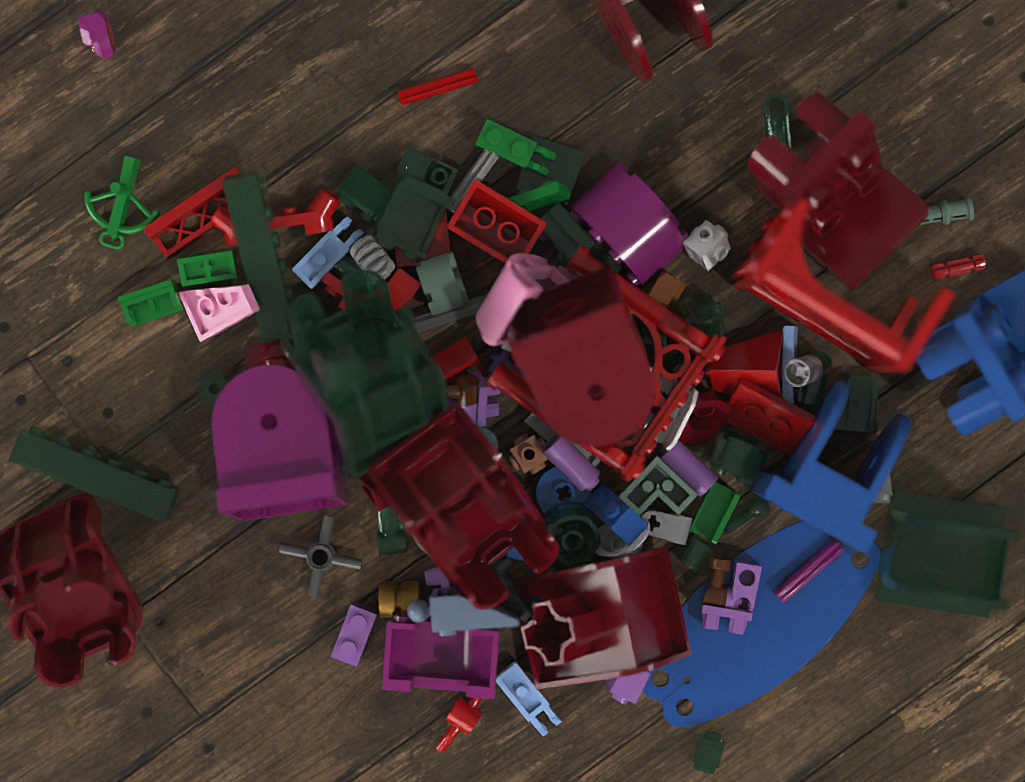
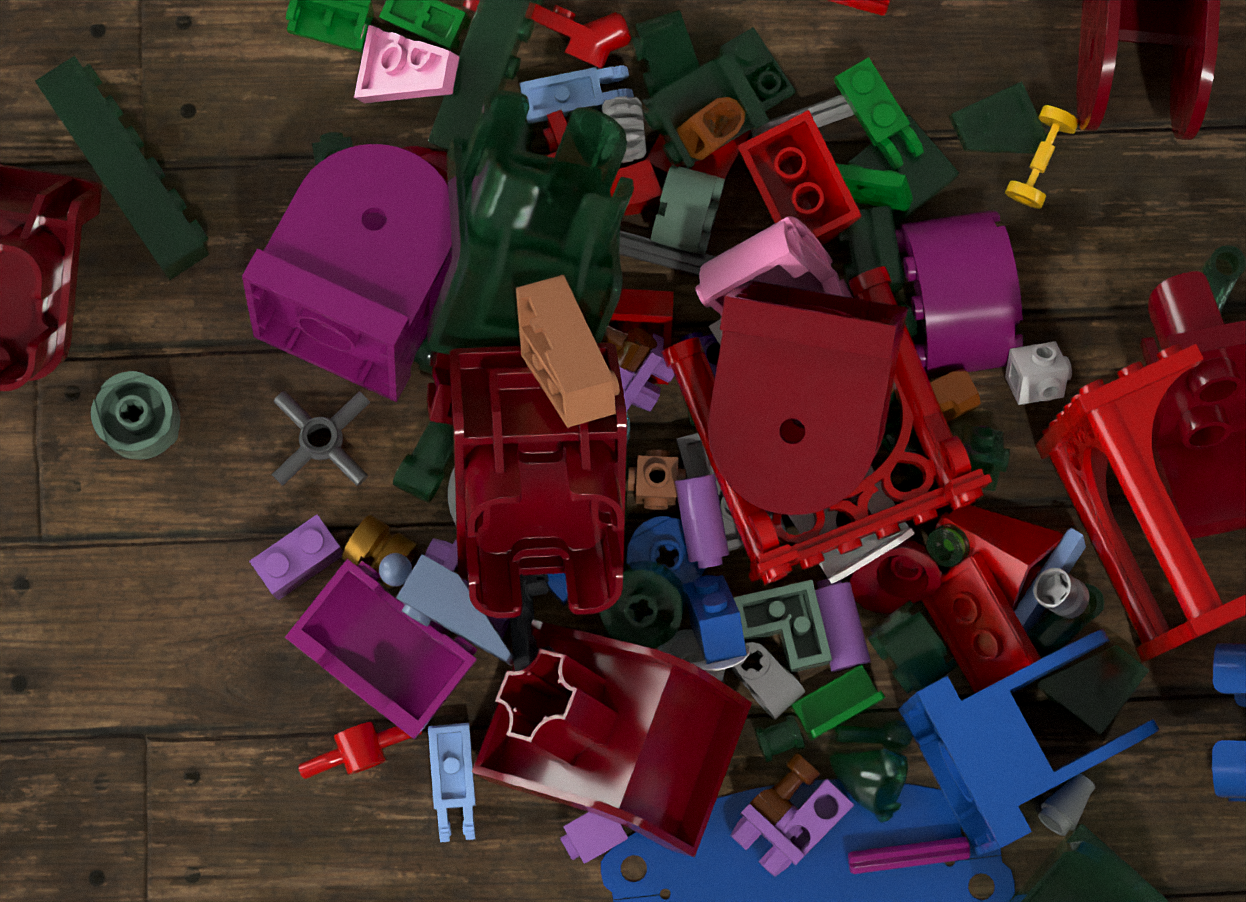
camera: 35 degrees right, 10 degrees down
none -> sand green brick [91,371,181,460]
none -> nougat wedge [516,275,620,428]
none -> dark orange rock [677,97,745,160]
none -> clear green hat [830,748,909,823]
none -> clear green tile [926,524,970,567]
none -> clear green wing [949,81,1047,154]
none -> yellow wheel [1005,105,1080,209]

